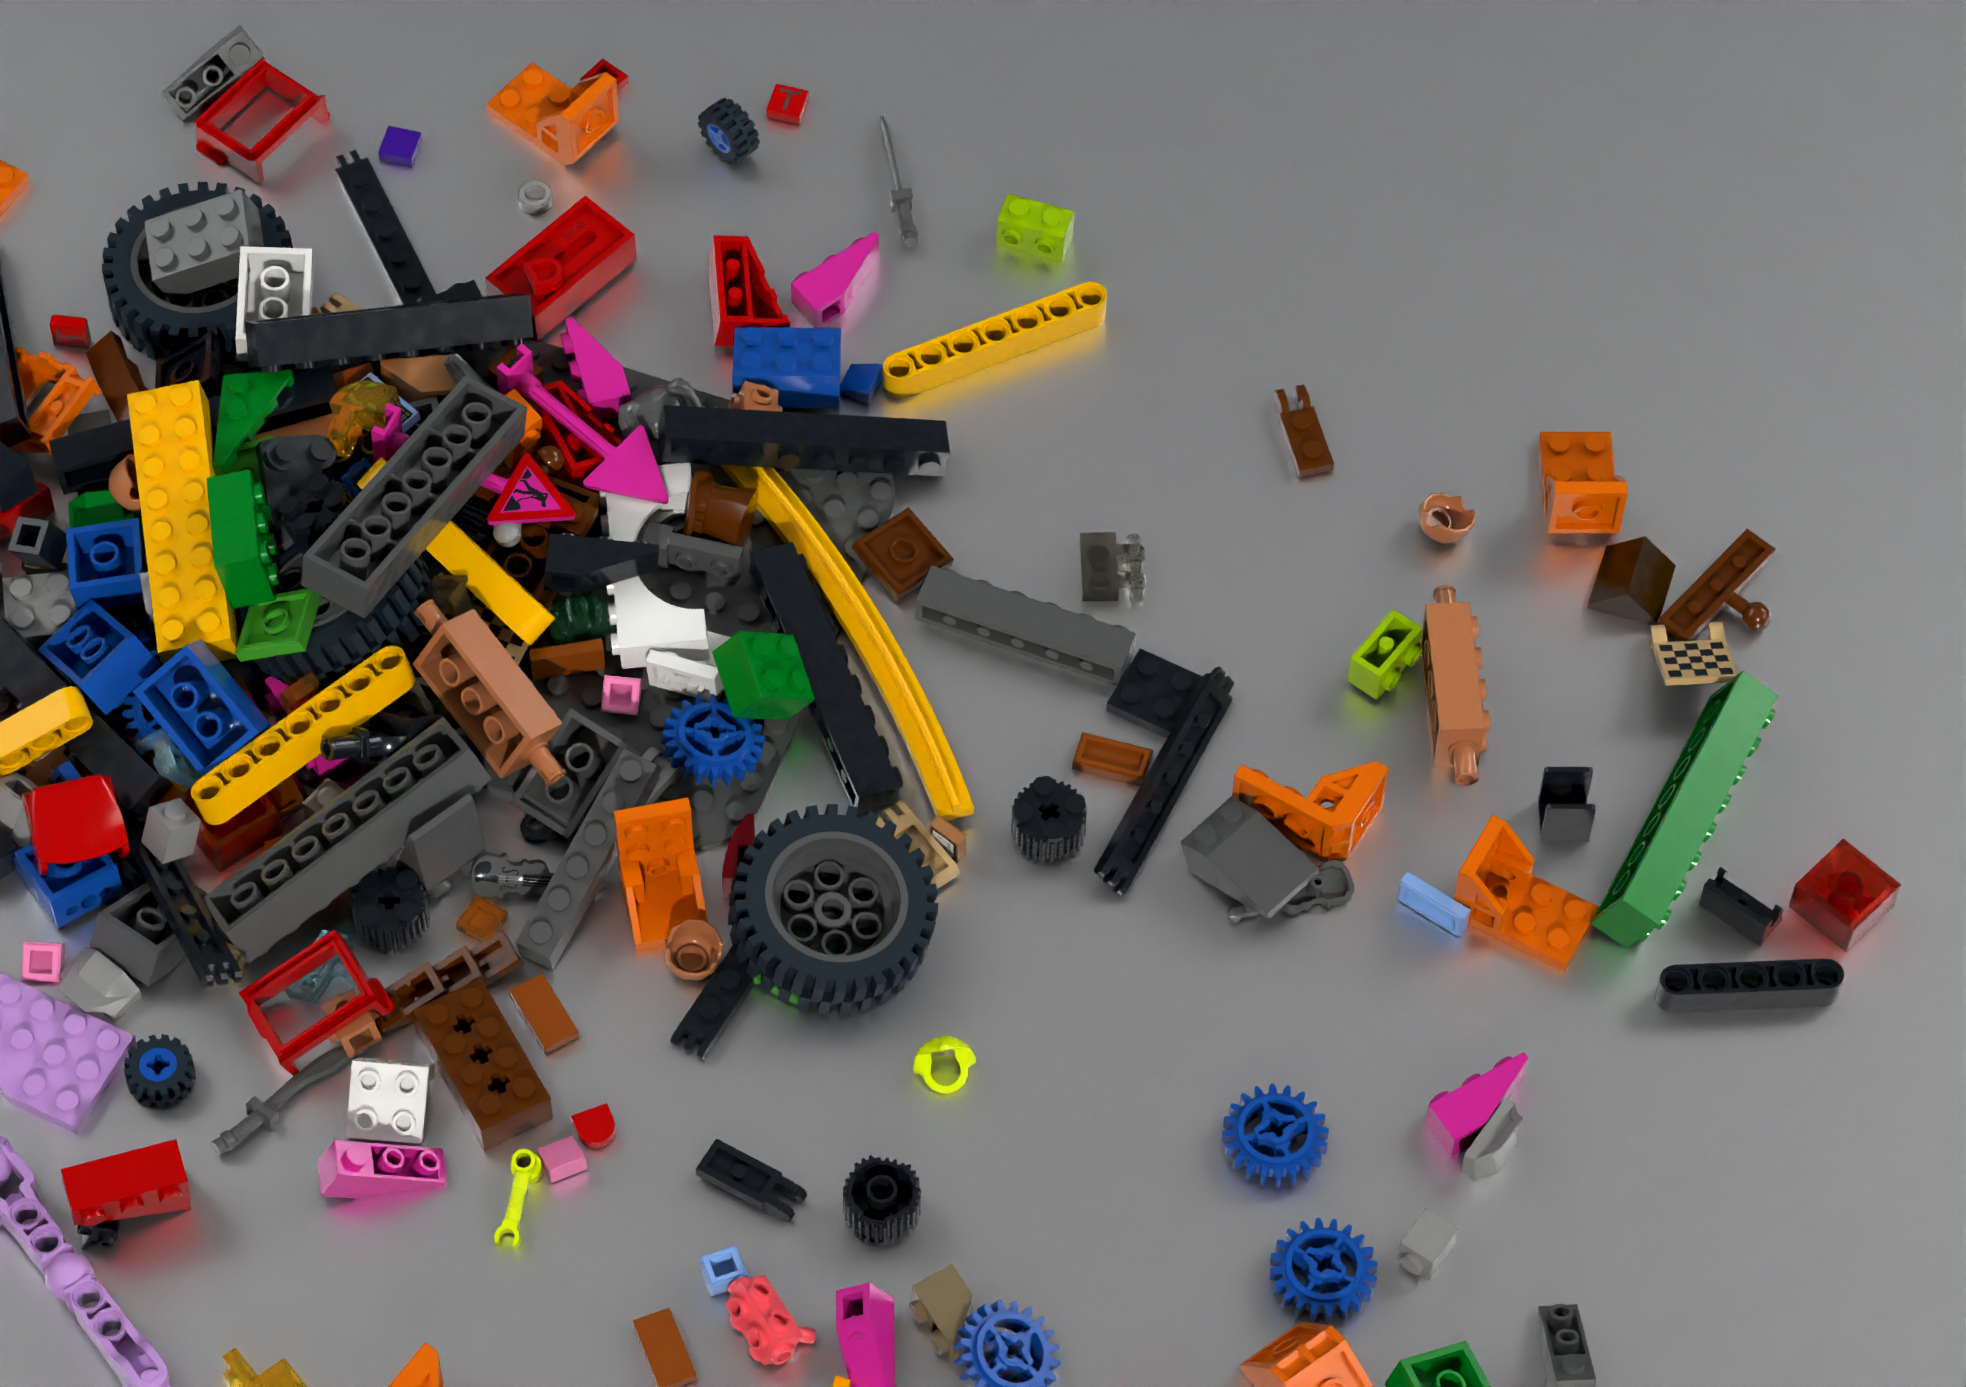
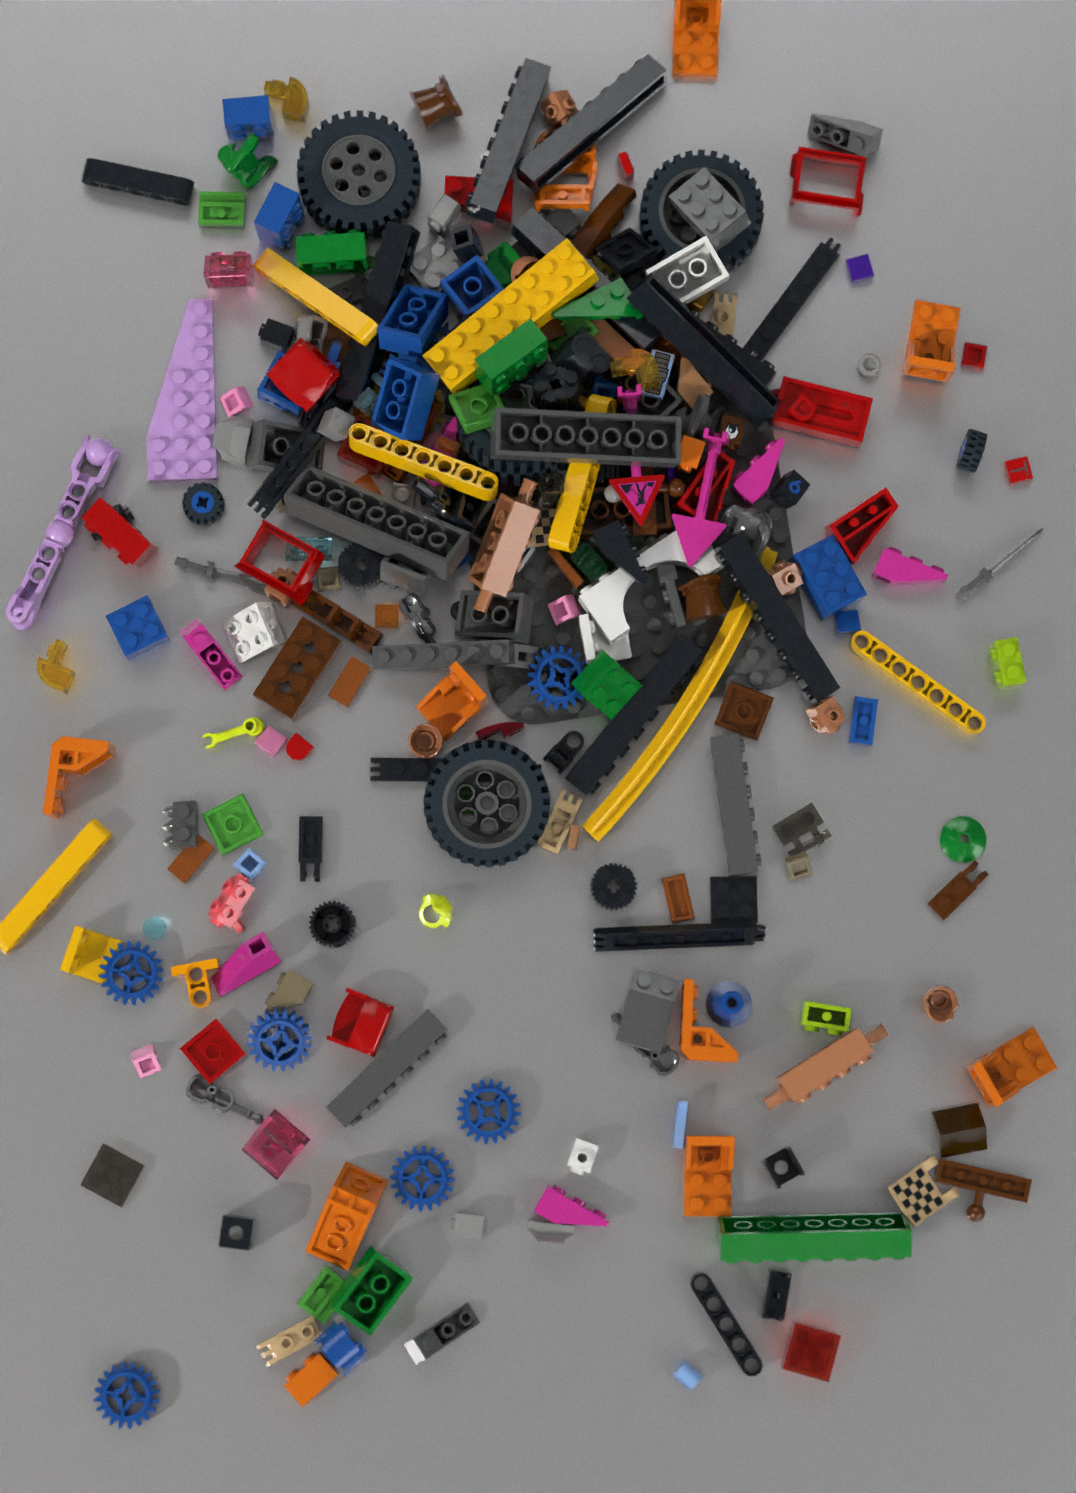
camera: 60 degrees right, 25 degrees up
none -> blue brick [106,595,170,660]
none -> dark grey plate [162,800,198,849]
none -> bright green tile [201,793,264,856]
none -> dark tan tile [316,566,341,592]
none -> red piece [326,987,394,1057]
none -> dark grey brick [326,1009,448,1128]
none -> black piece [543,731,584,774]
none -> white brick [567,1138,599,1175]
none -> light blue brick [672,1360,703,1390]
none -> blue cone [706,981,752,1028]
none -> black brick [769,470,811,509]
none -> dark tan tile [784,851,813,881]
none -> nougat brick [805,696,846,734]
none -> blue plate [849,696,878,746]
none -> green dish [940,816,986,863]

